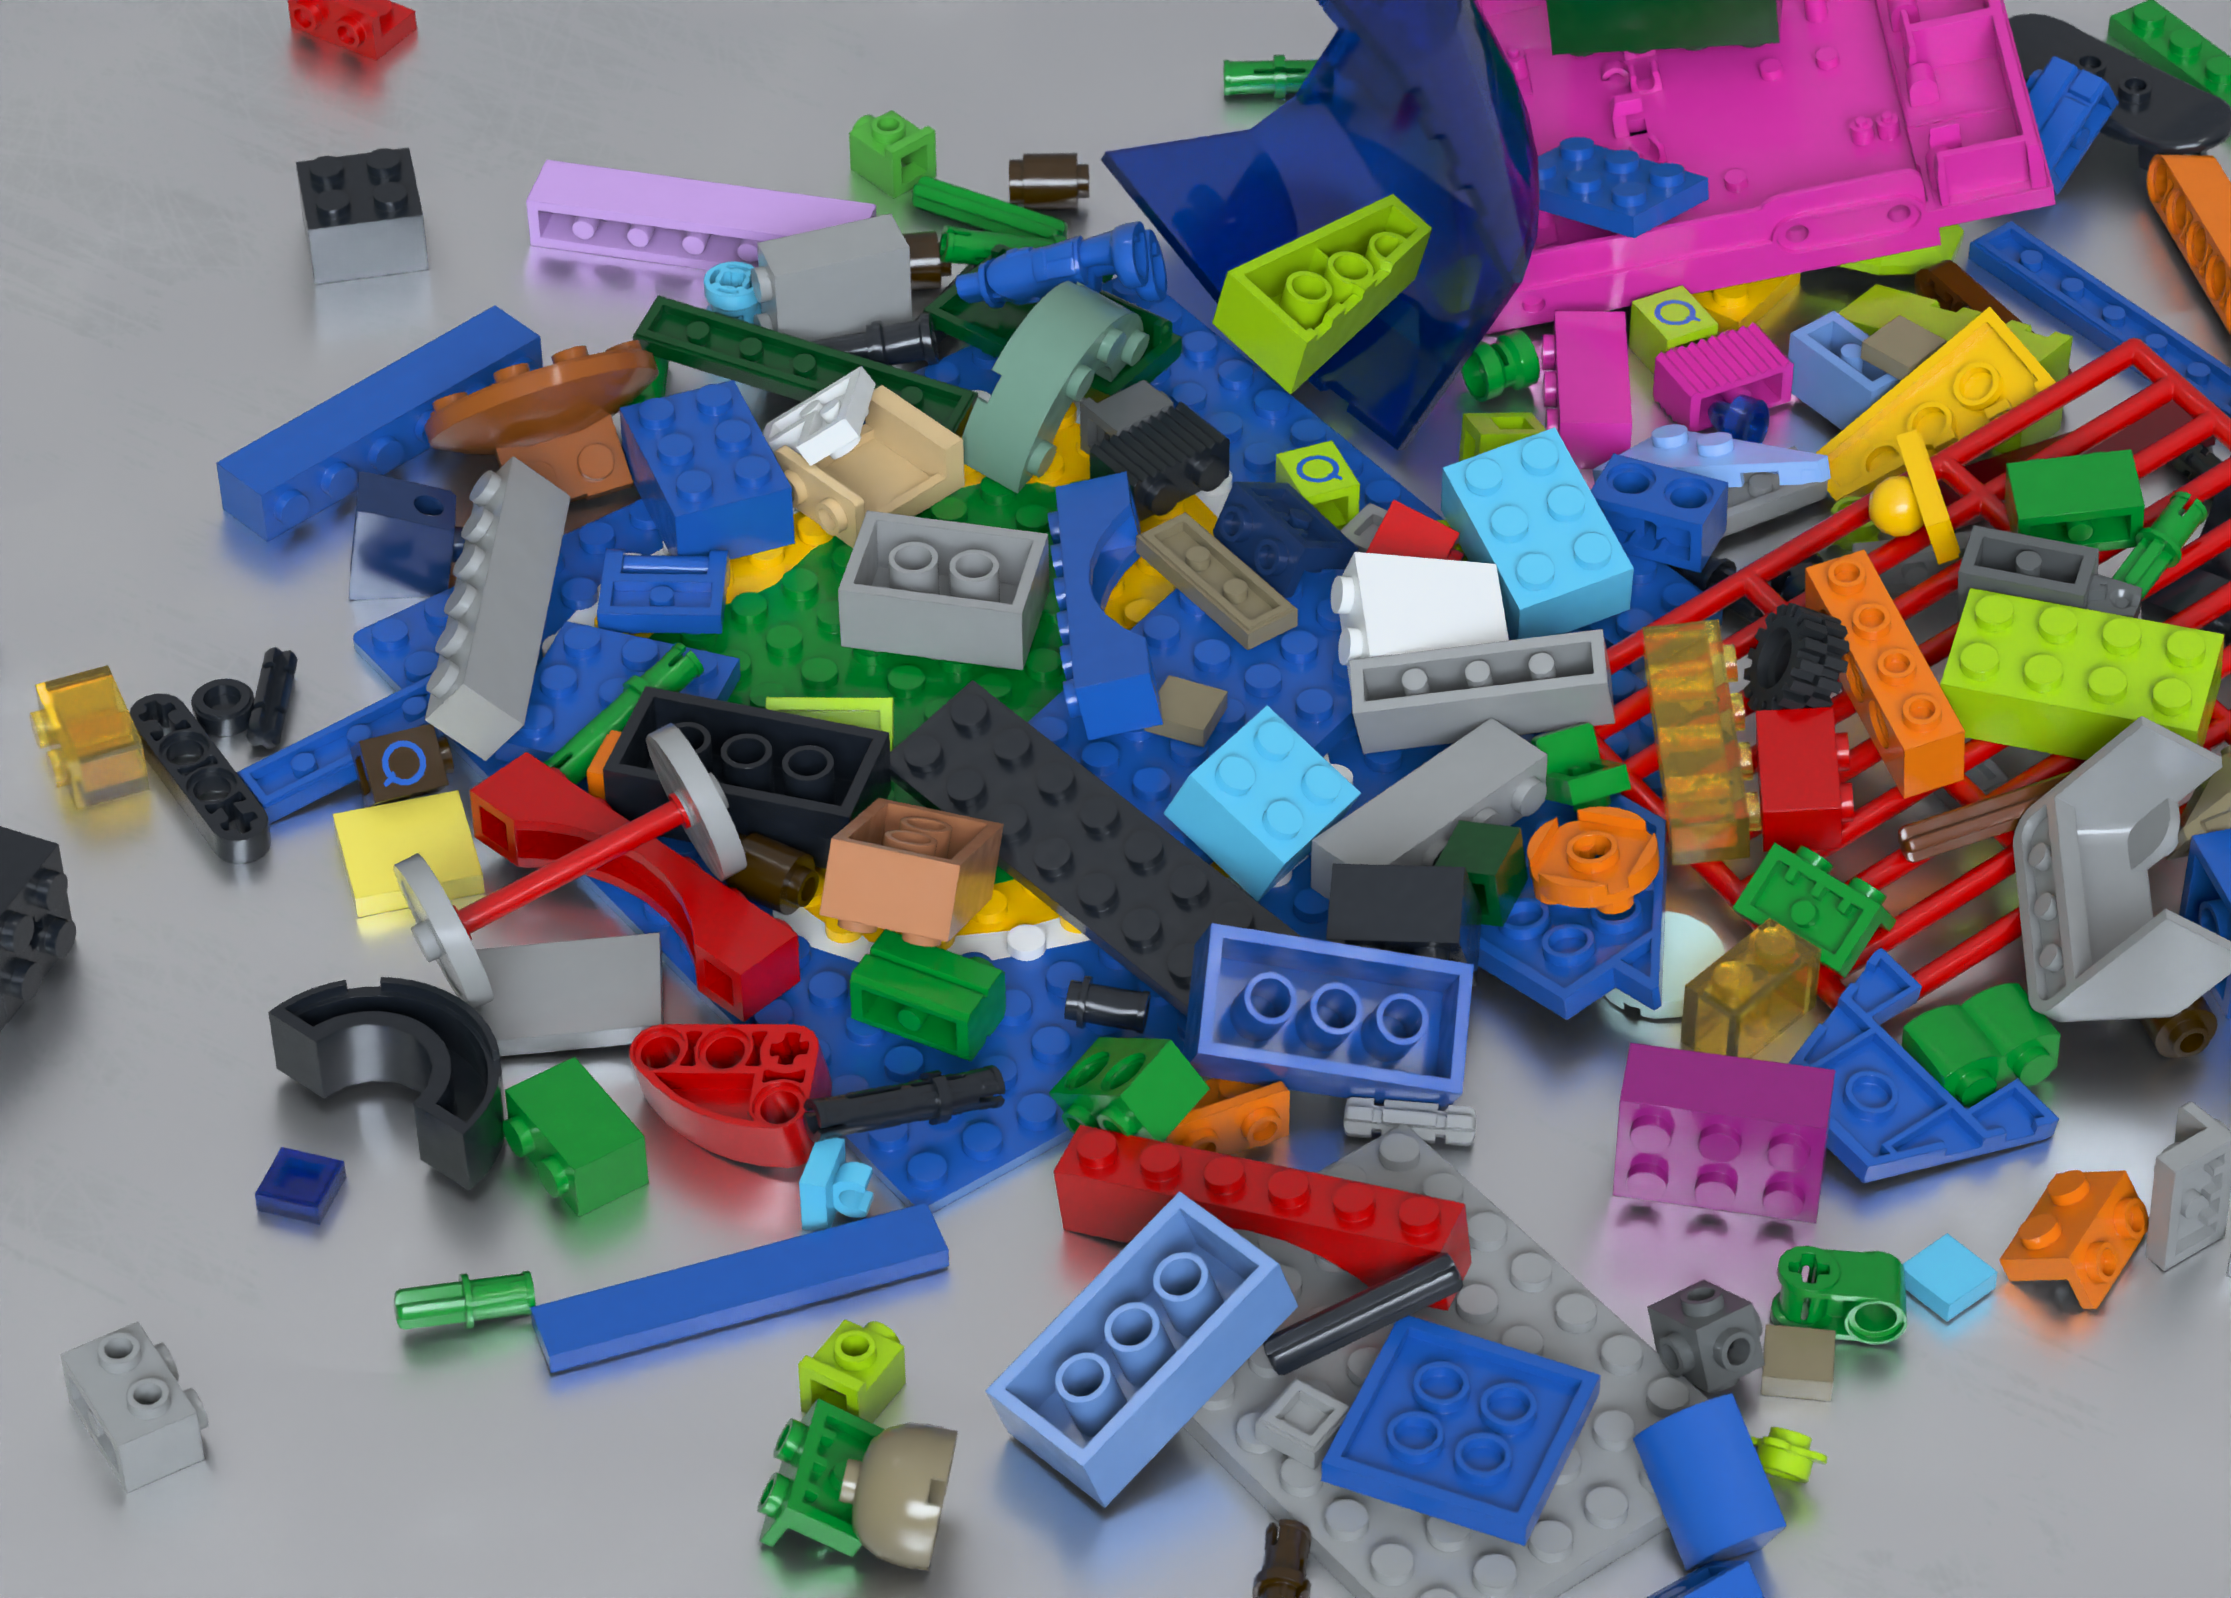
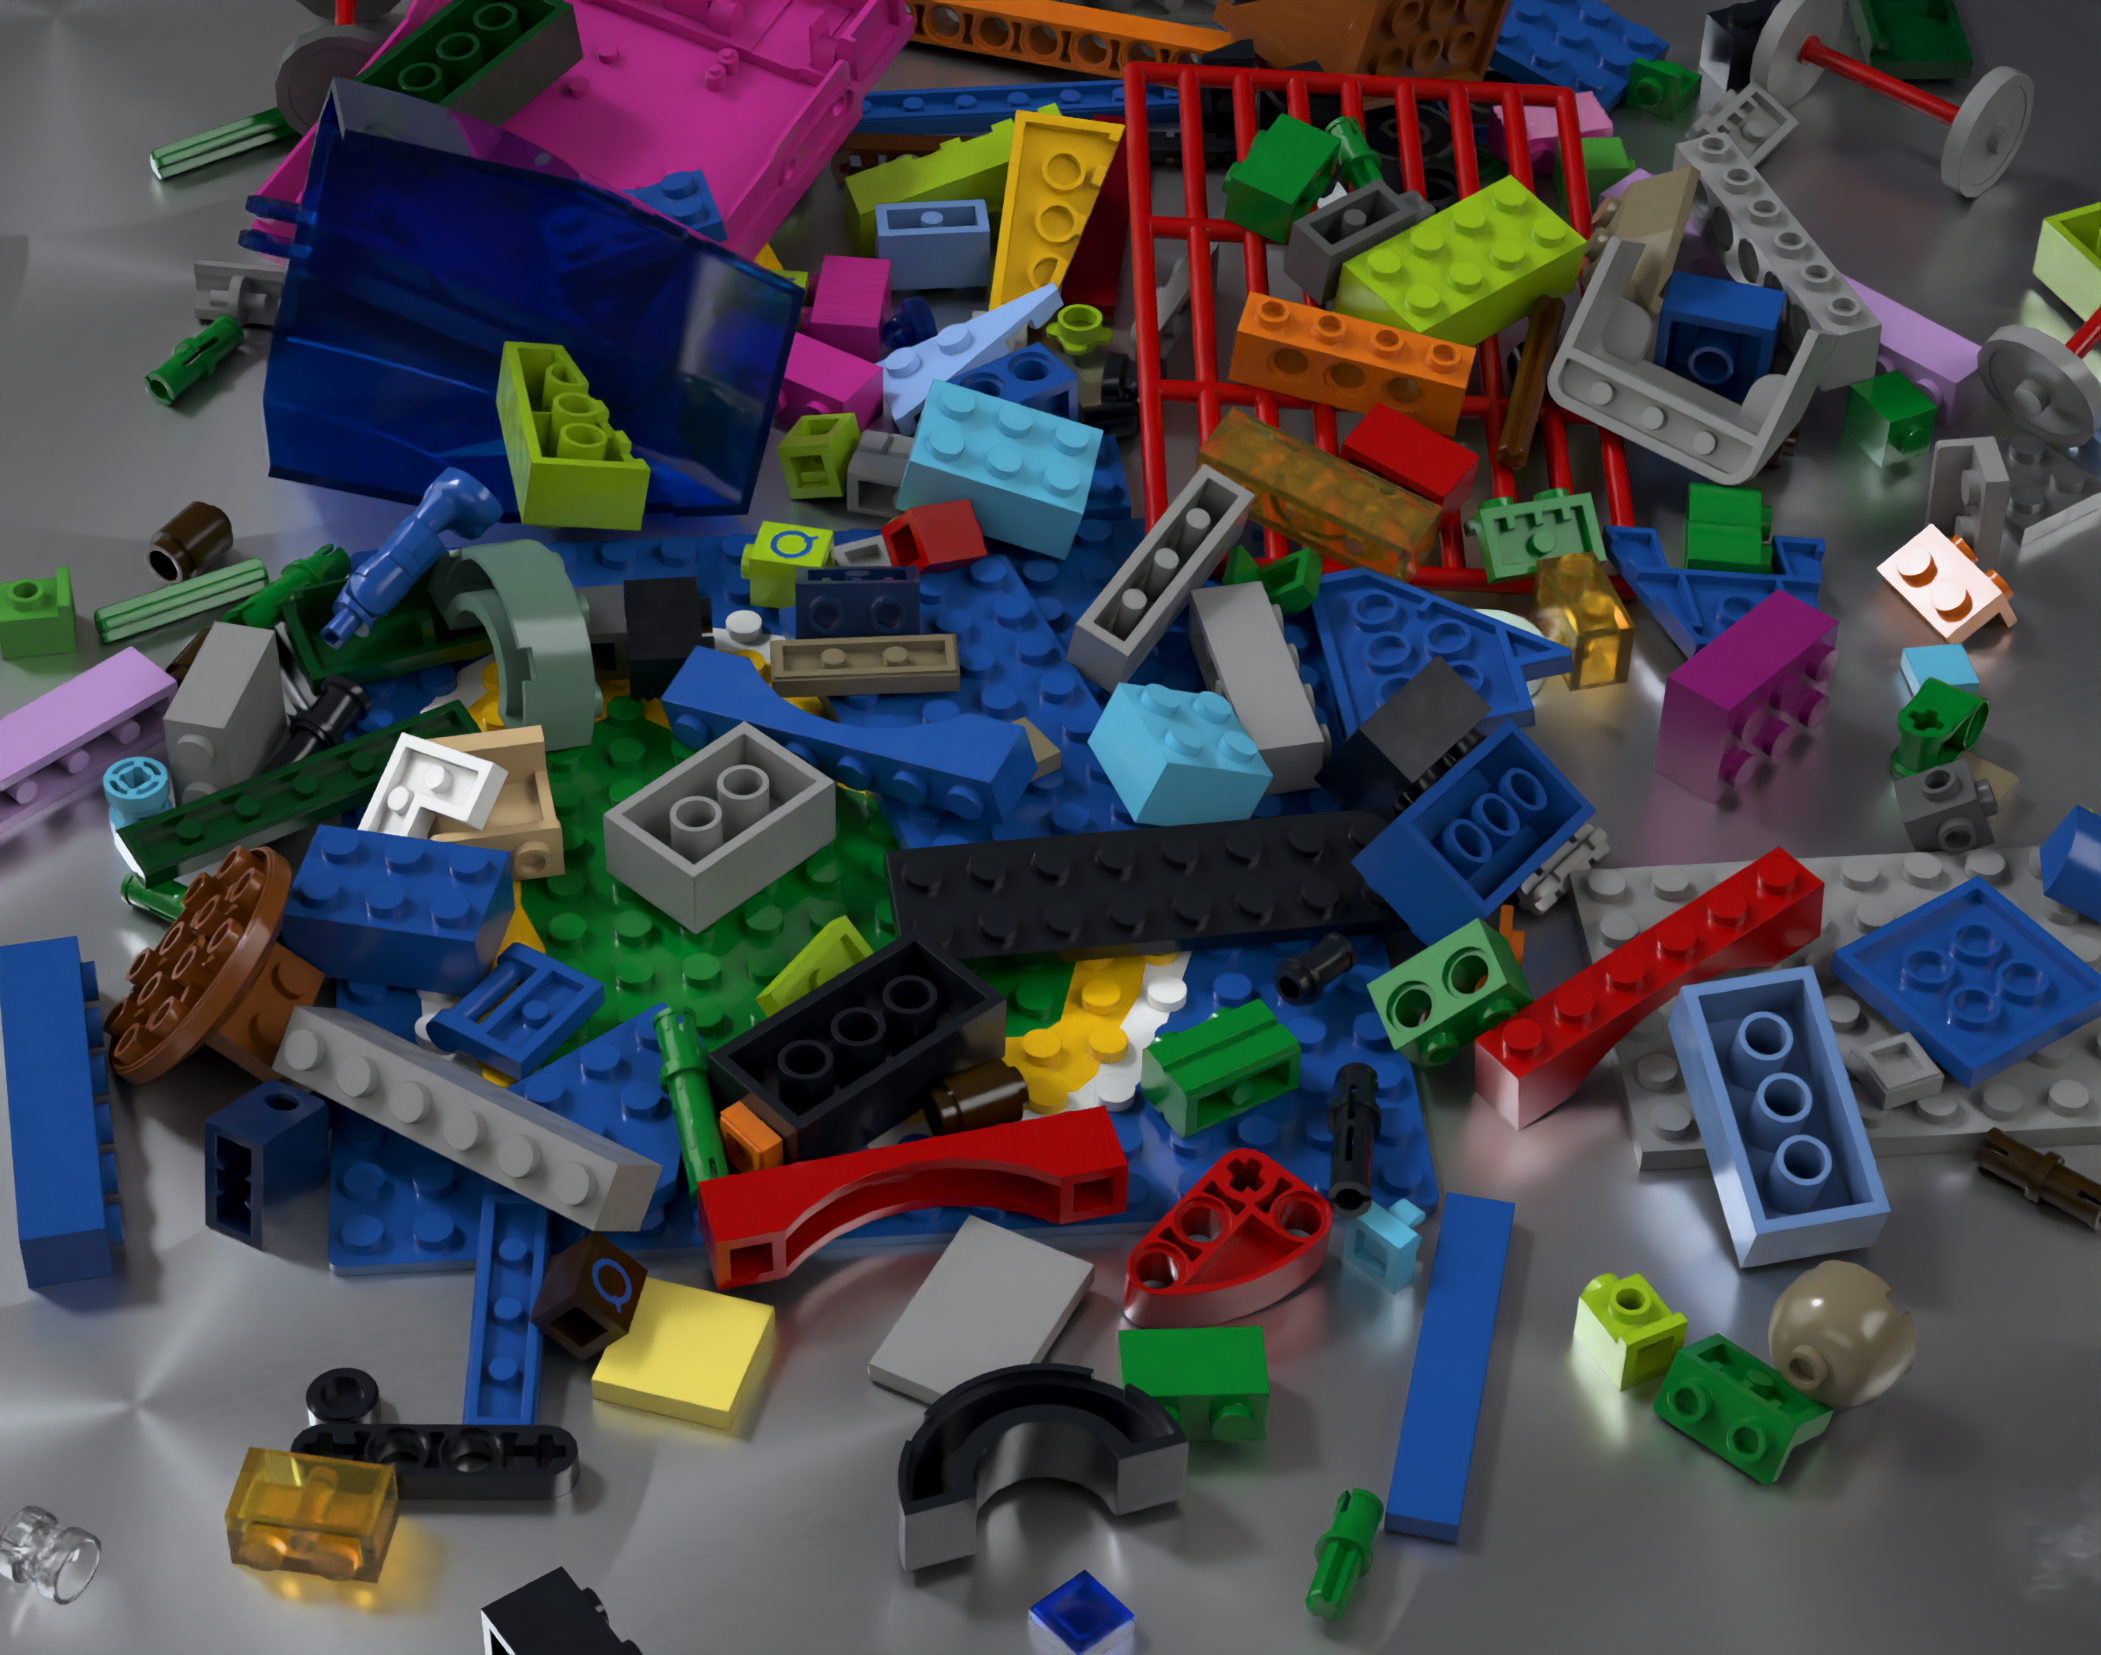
camera: 60 degrees left, 0 degrees up
black axle [246,647,298,749] -> none
light grey piece [393,723,747,1010] -> none
nougat brick [819,798,1004,947] -> none
black axle [1263,1253,1463,1375] -> none
white brick [1331,552,1509,690] -> none
dark green brick [1435,820,1528,927] -> none
orange plate [1527,807,1660,914] -> none
black tyre [1743,603,1849,711] -> none
dark tan tile [1860,315,1947,380] -> none
yellow tile [1869,429,1961,565] -> none

